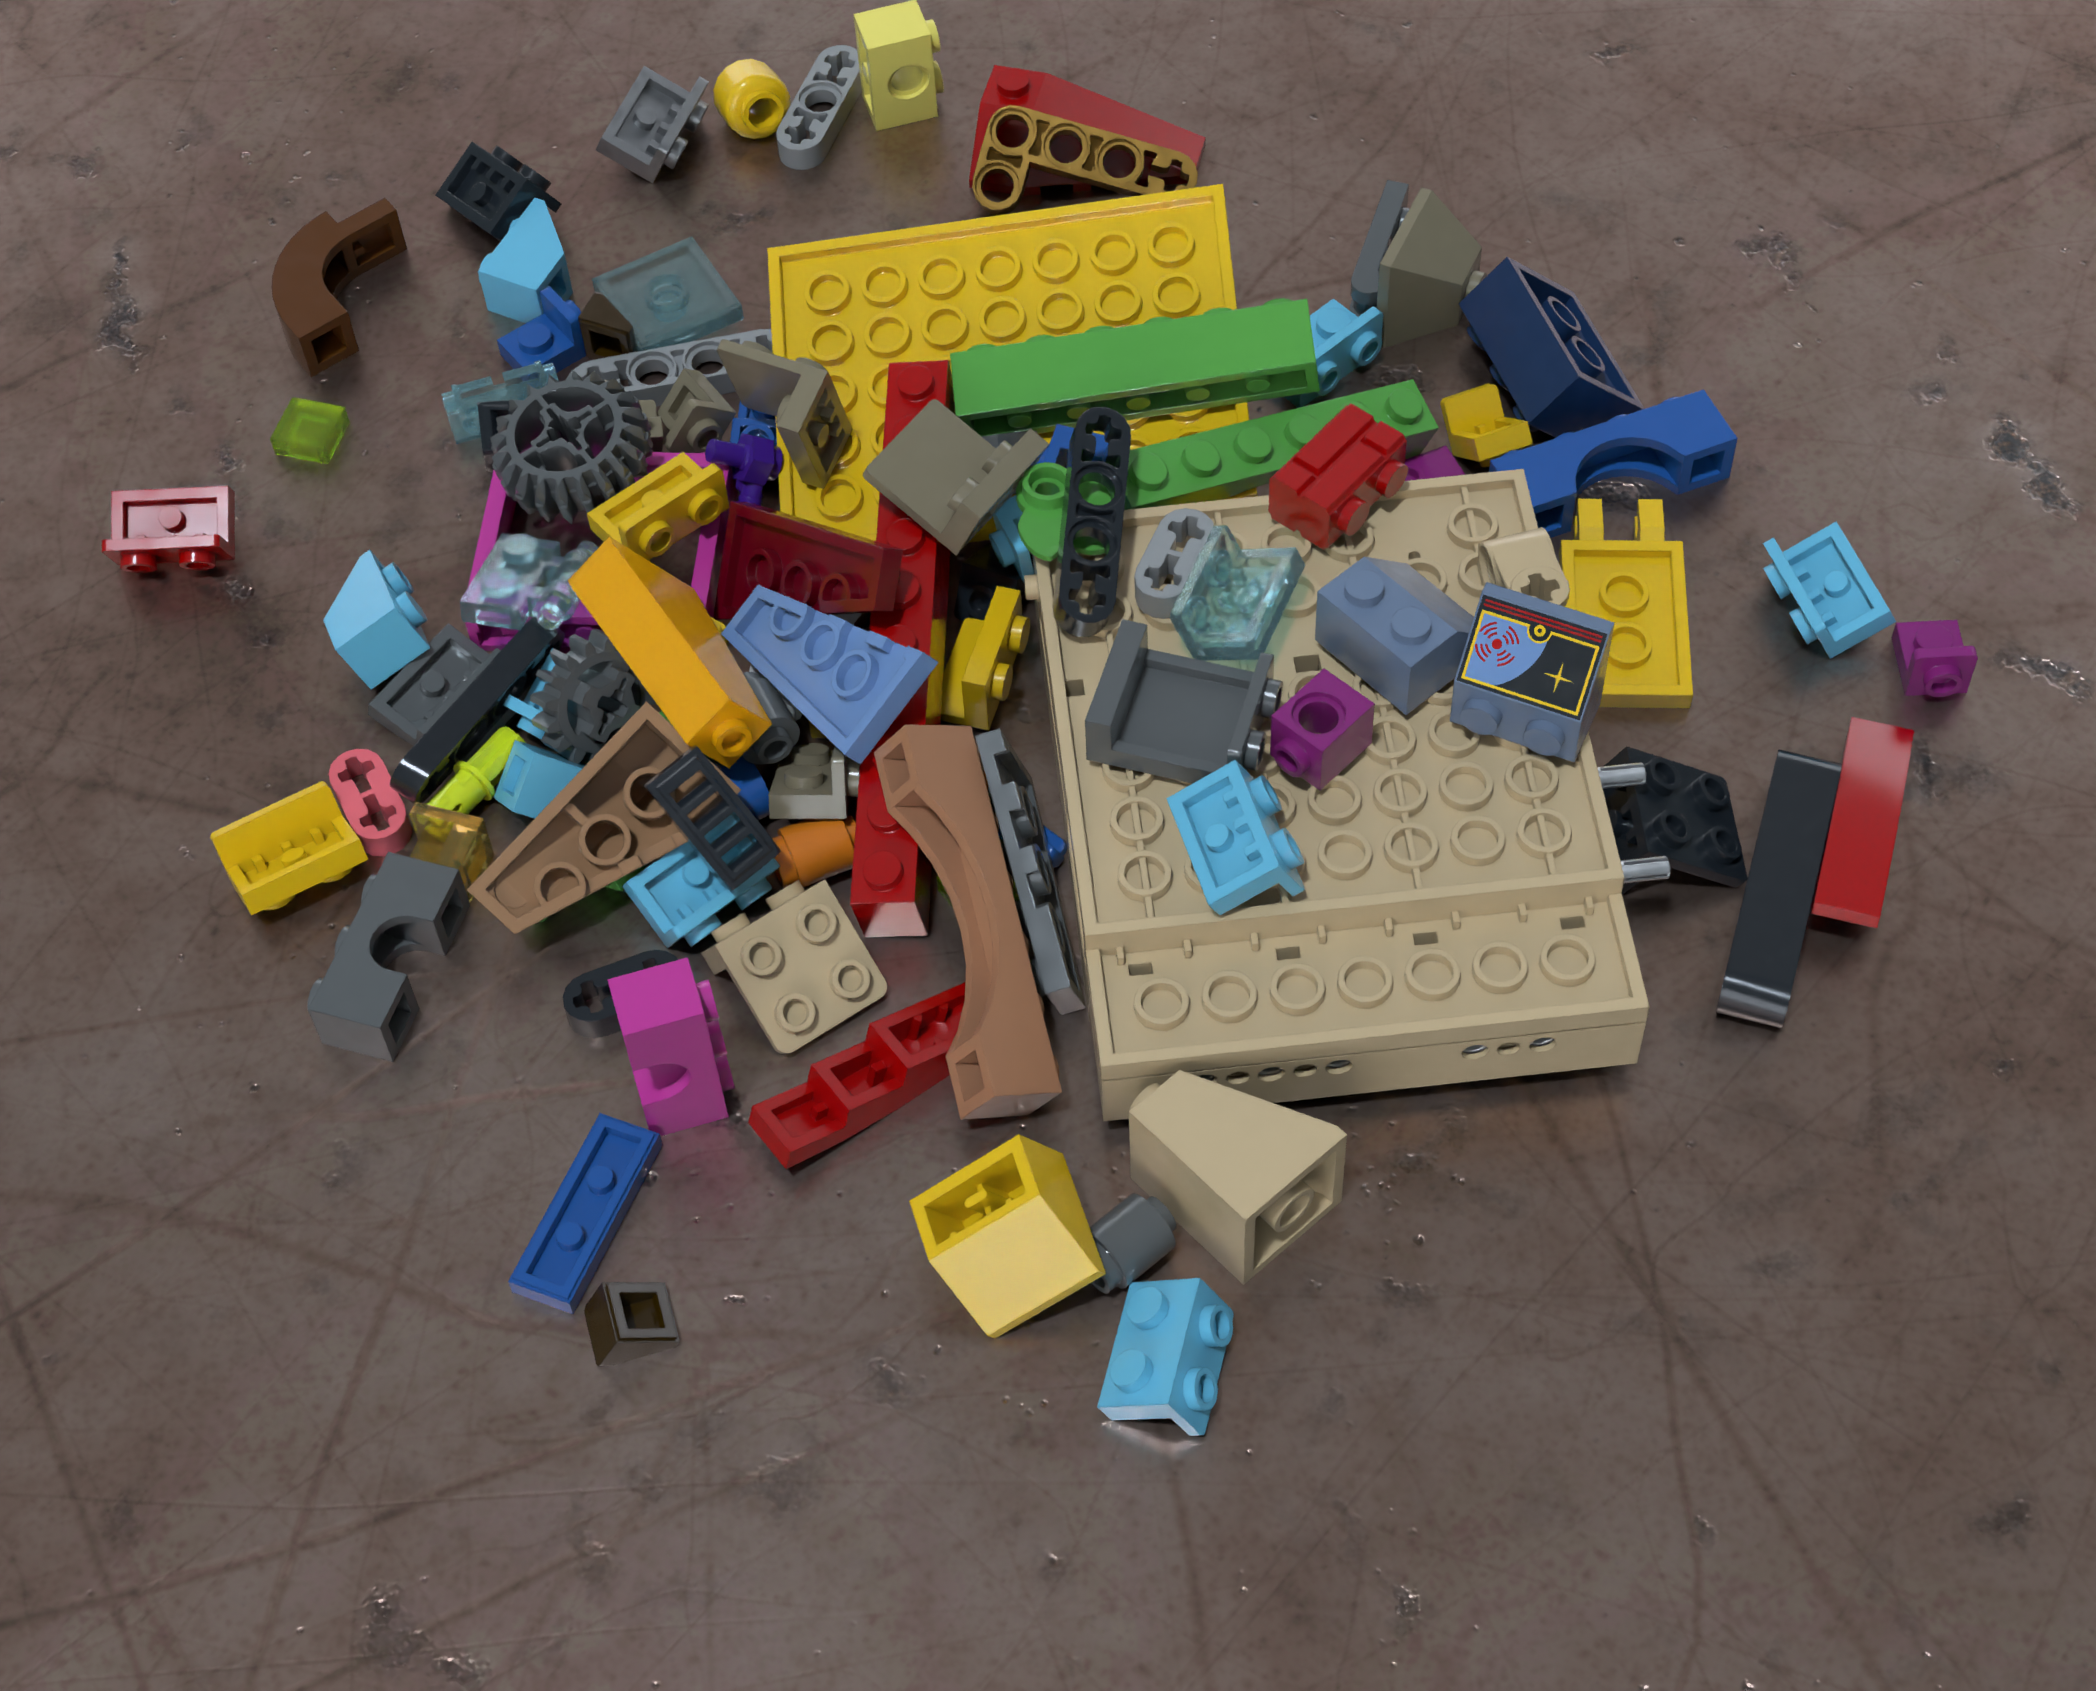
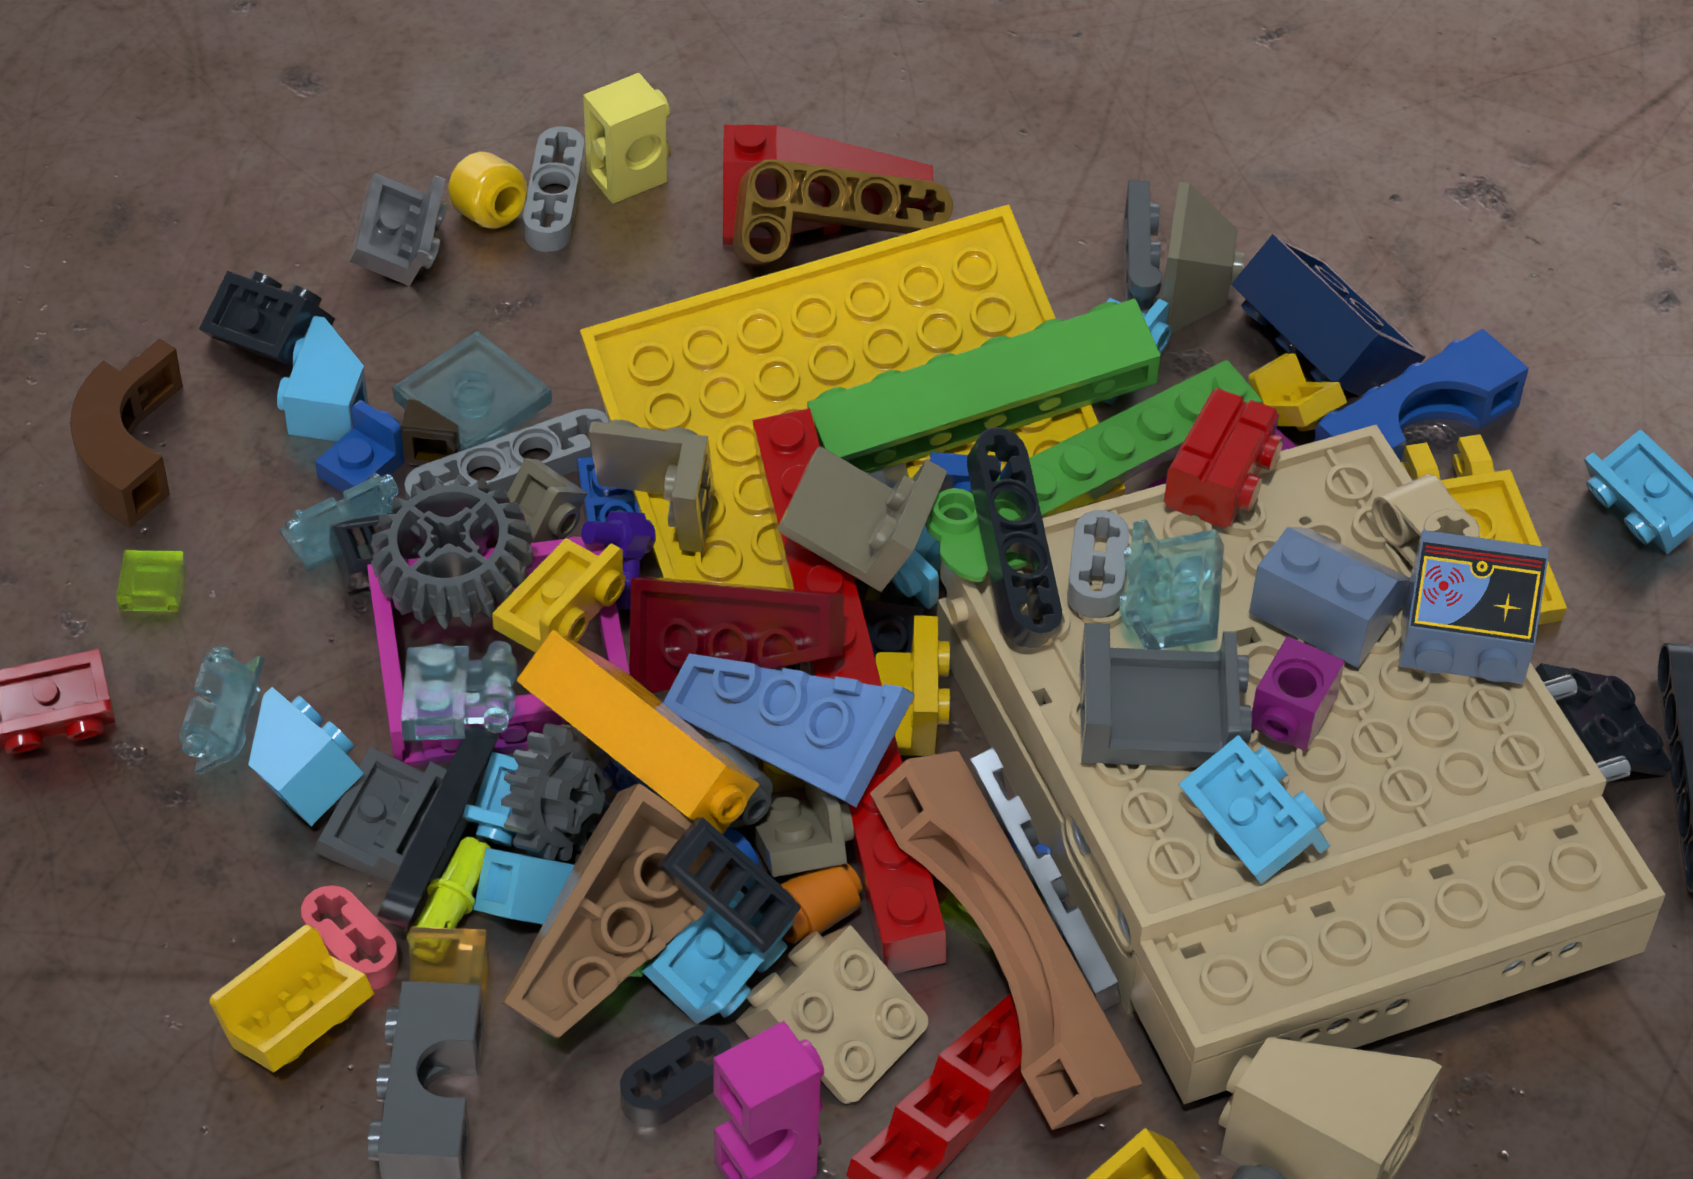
camera: 20 degrees left, 5 degrees down
none -> clear light blue hinge [178,646,265,775]

